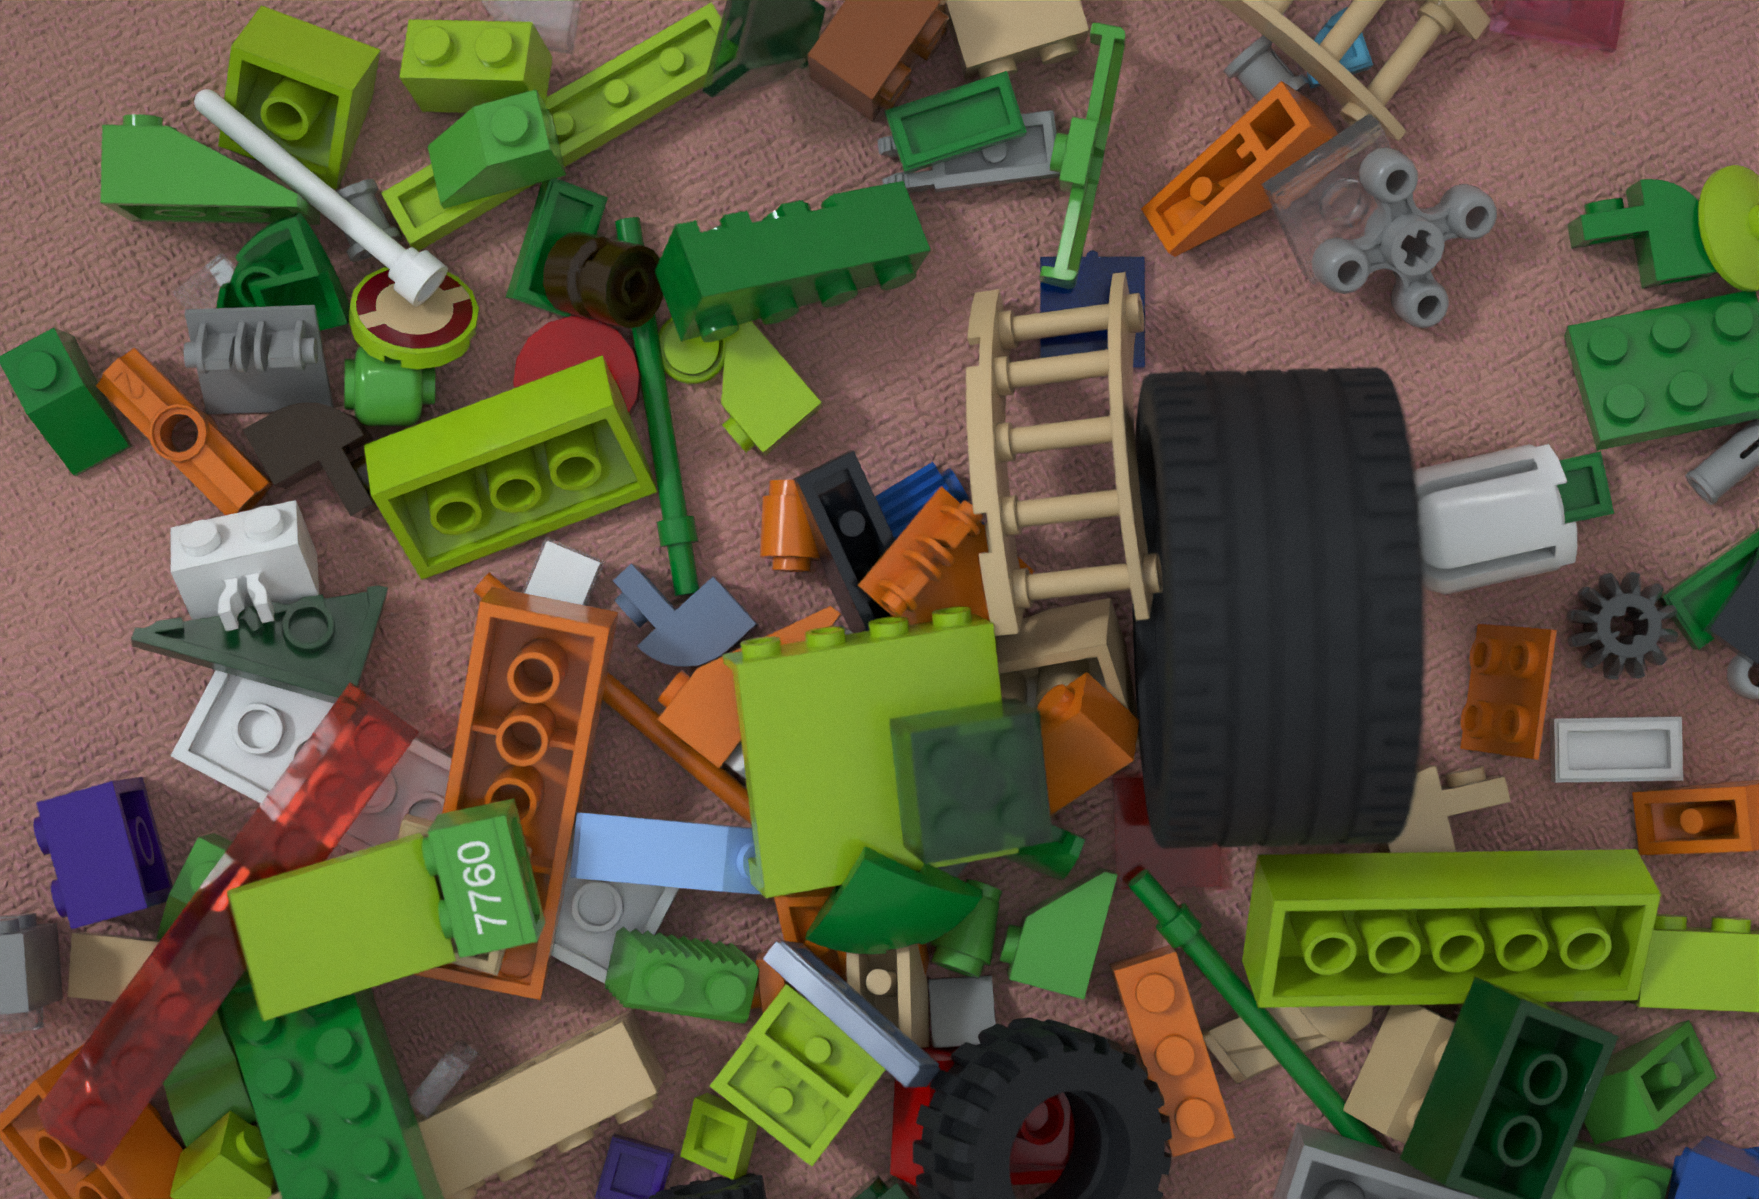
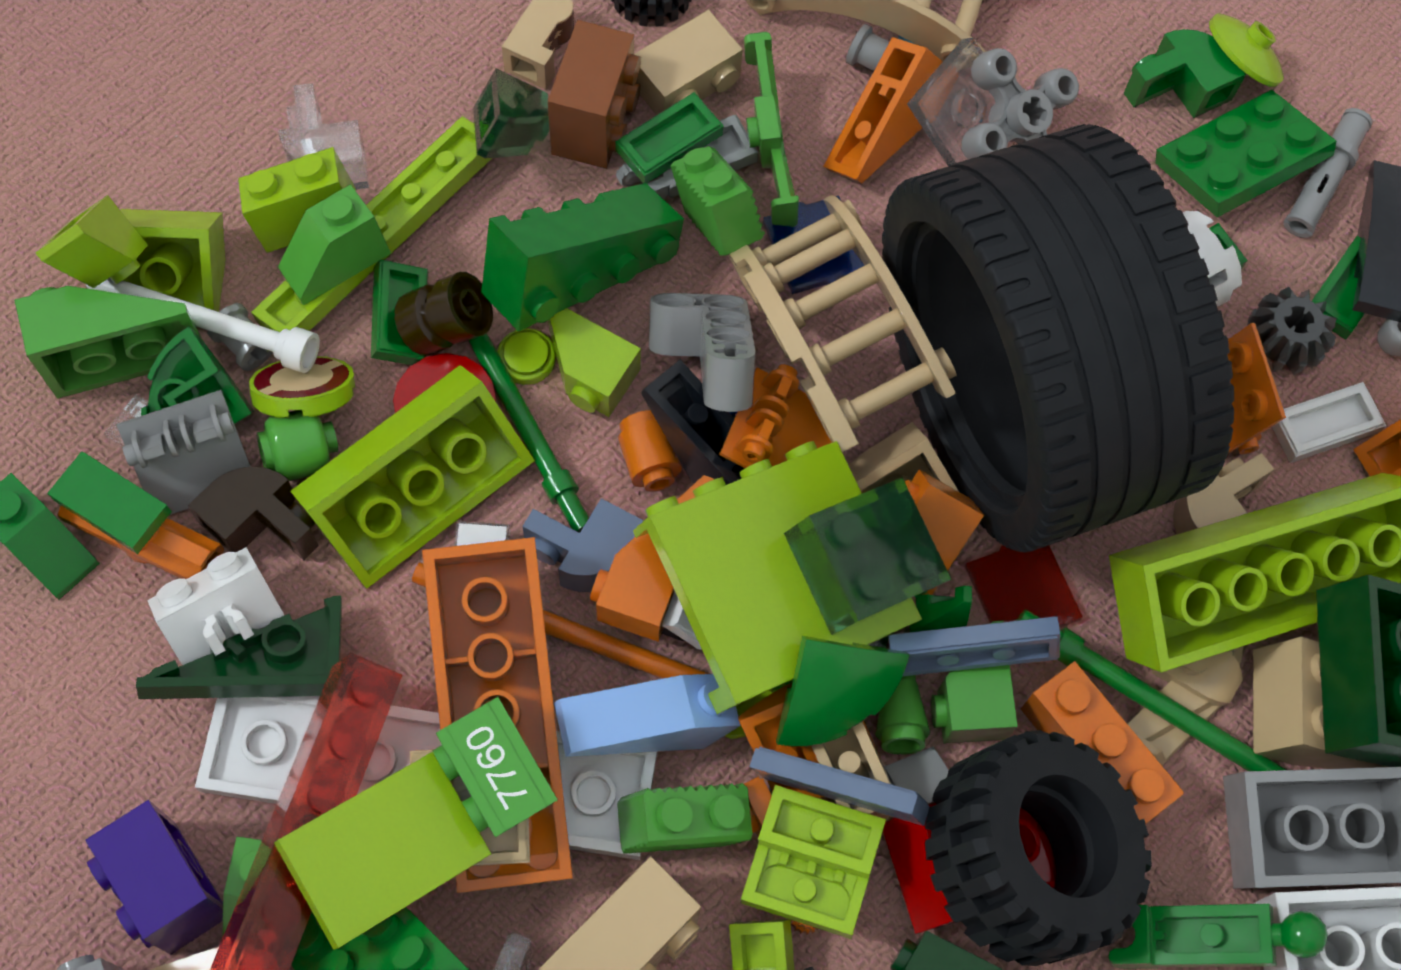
camera: 30 degrees left, 20 degrees down
none -> lime slope [35,195,148,288]
none -> green tile [47,451,172,555]
none -> light grey beam [649,293,756,412]
none -> bright green brick [671,146,765,256]
none -> sand blue tile [889,616,1060,676]

